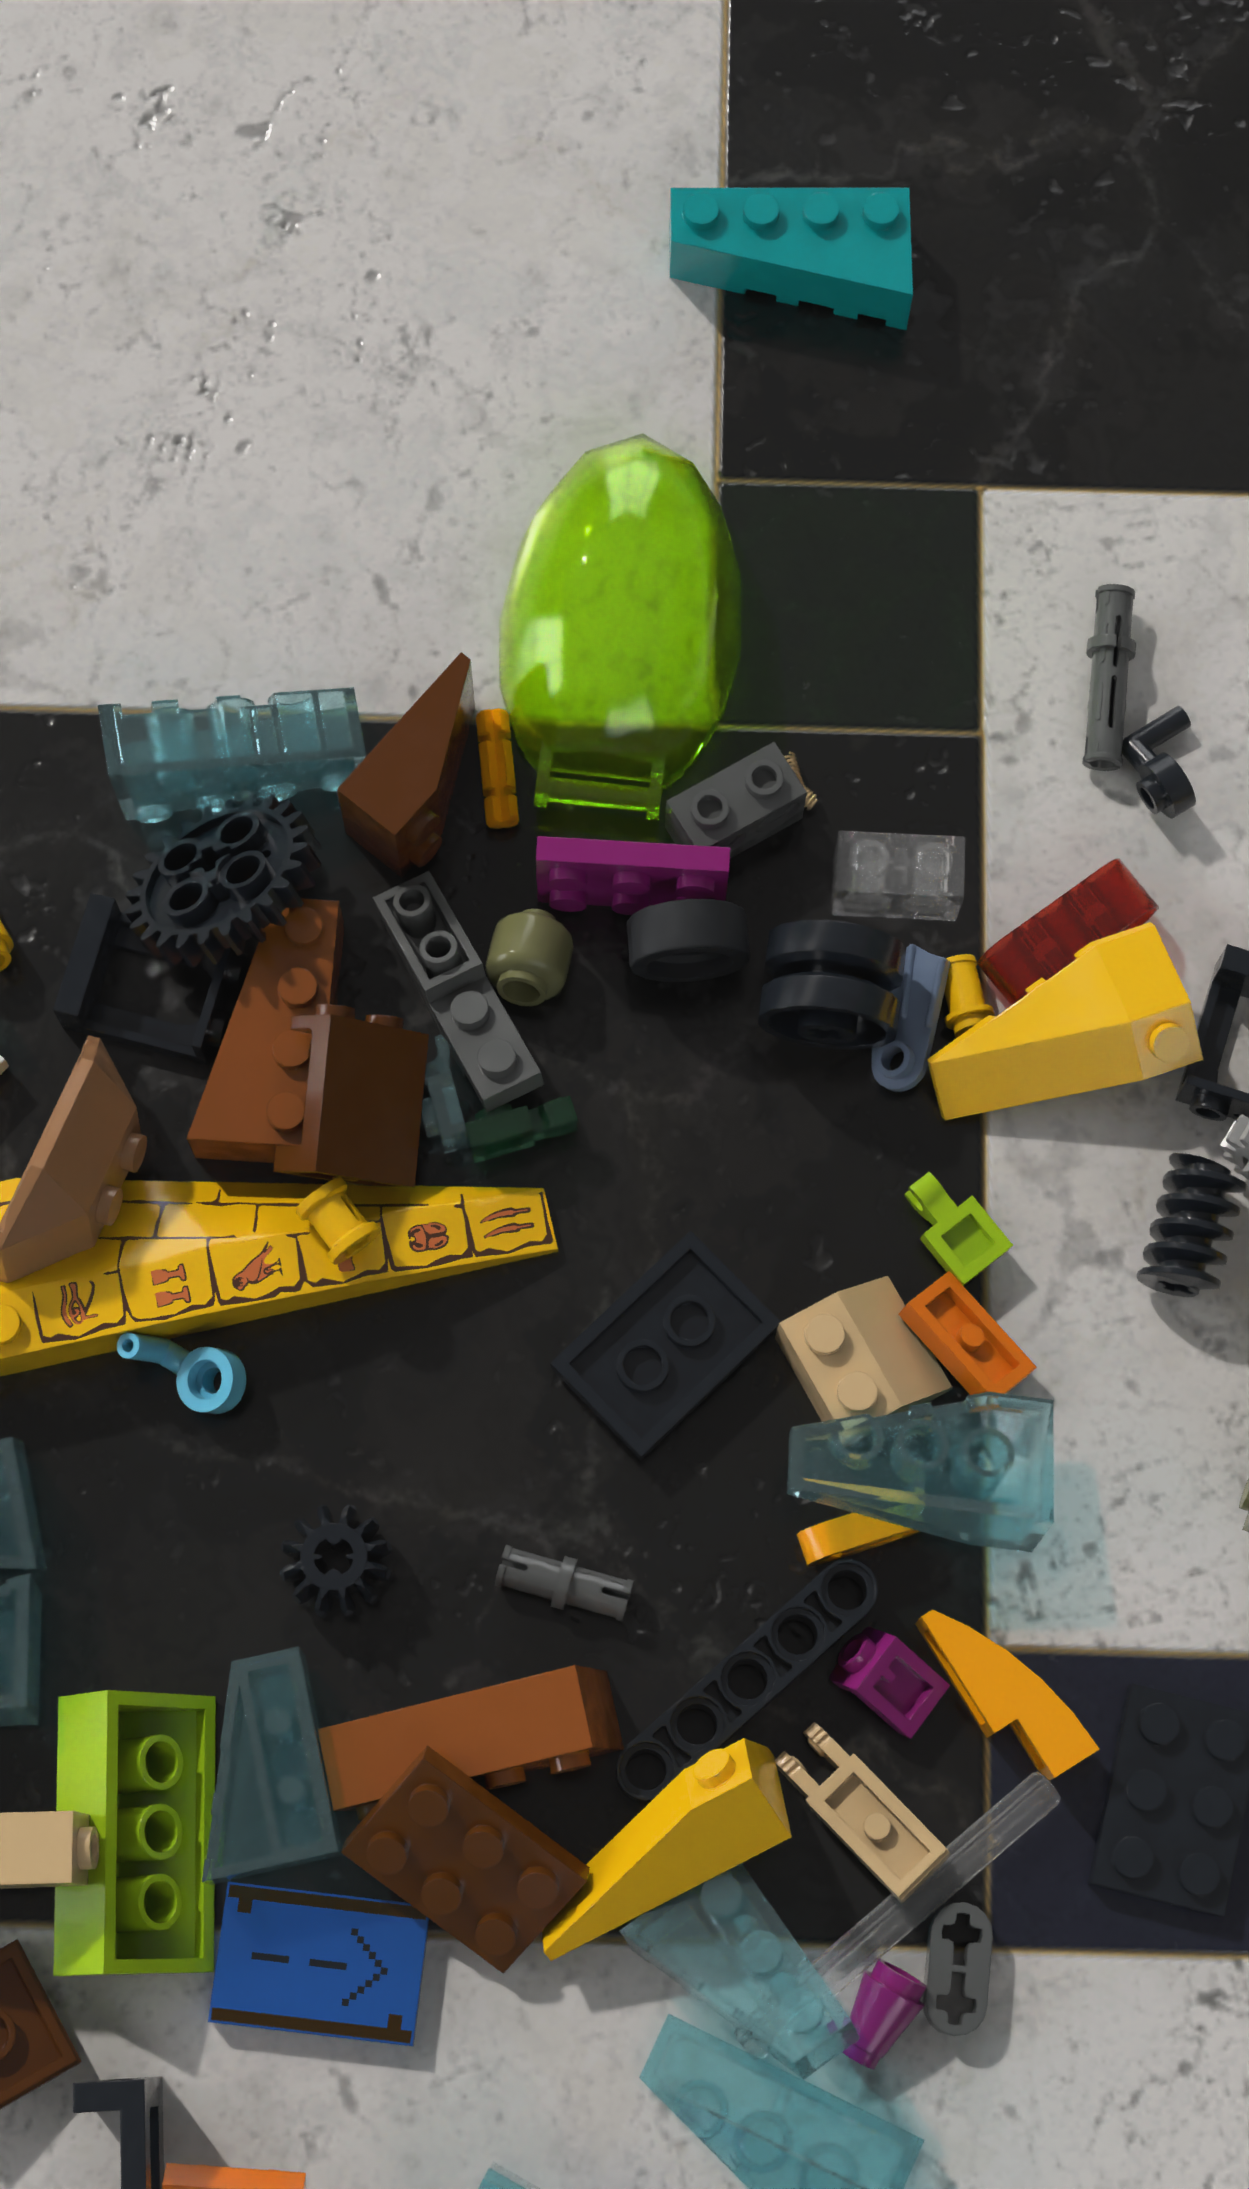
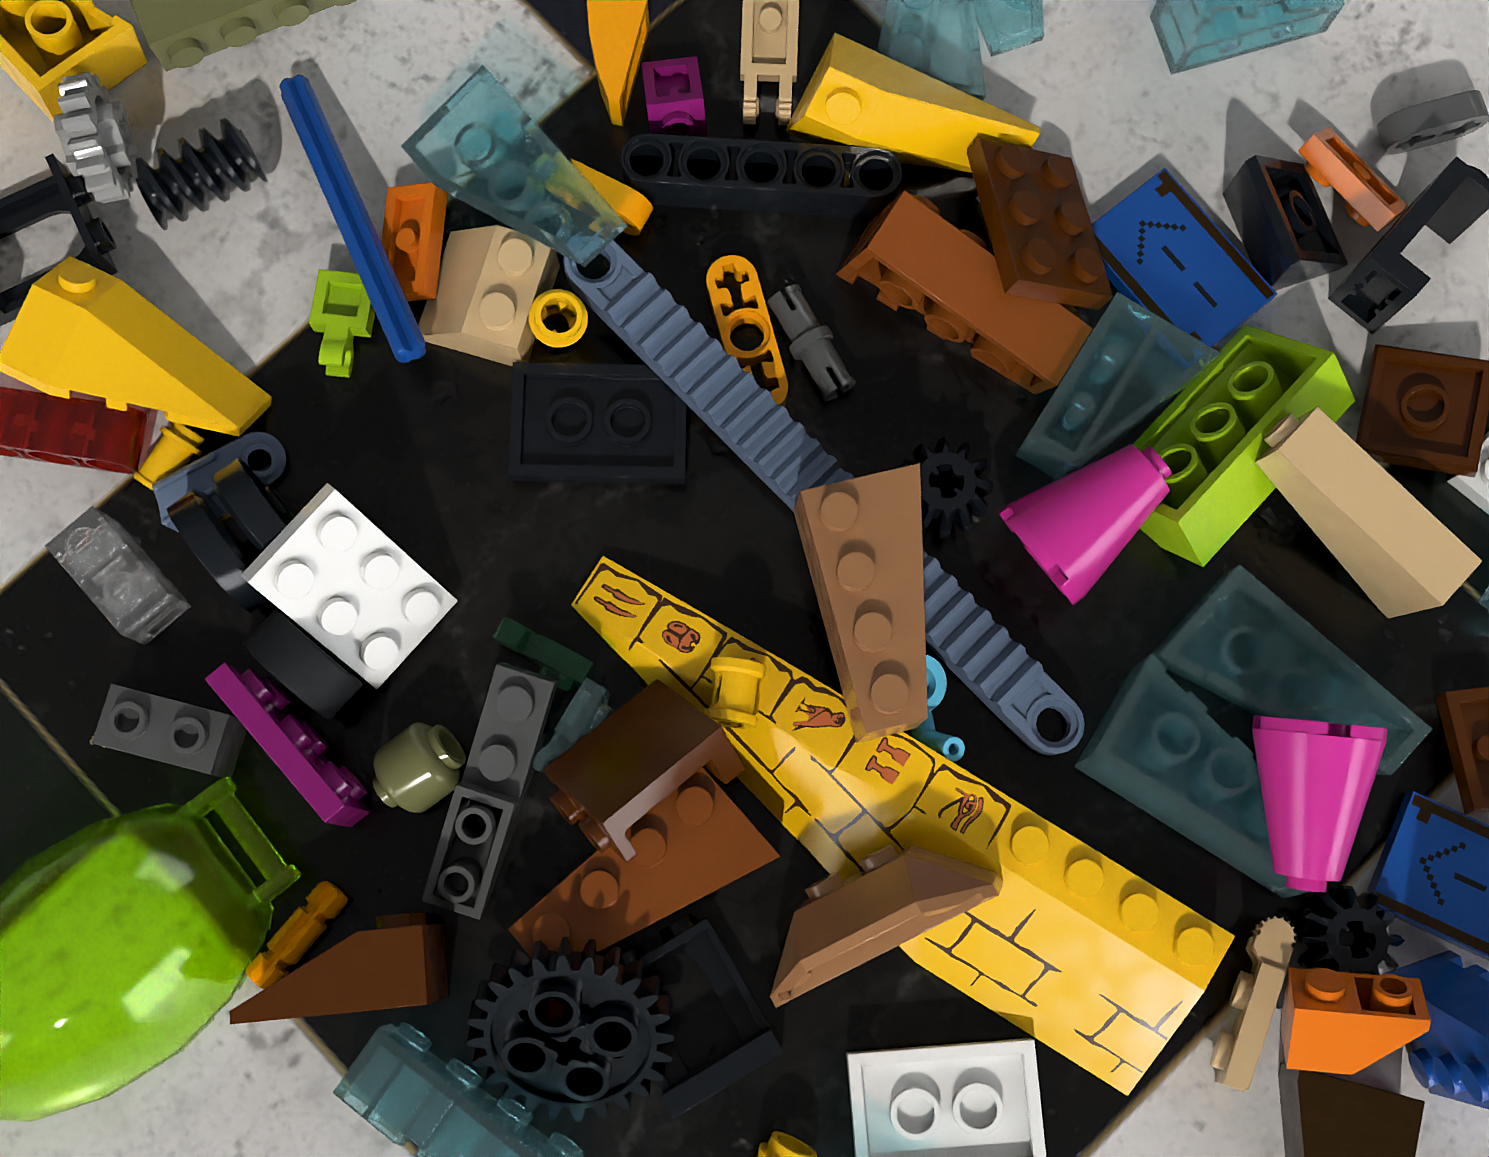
camera: 135 degrees left, 5 degrees up
none -> white plate [241,483,458,689]
none -> blue axle [279,74,426,363]
none -> yellow cone [528,289,588,349]
none -> sand blue gear [564,233,1085,756]
none -> light orange beam [706,255,788,406]
none -> medium nougat wedge [793,463,928,743]
none -> dark pink cone [997,444,1172,605]
none -> black slope [1223,155,1348,291]

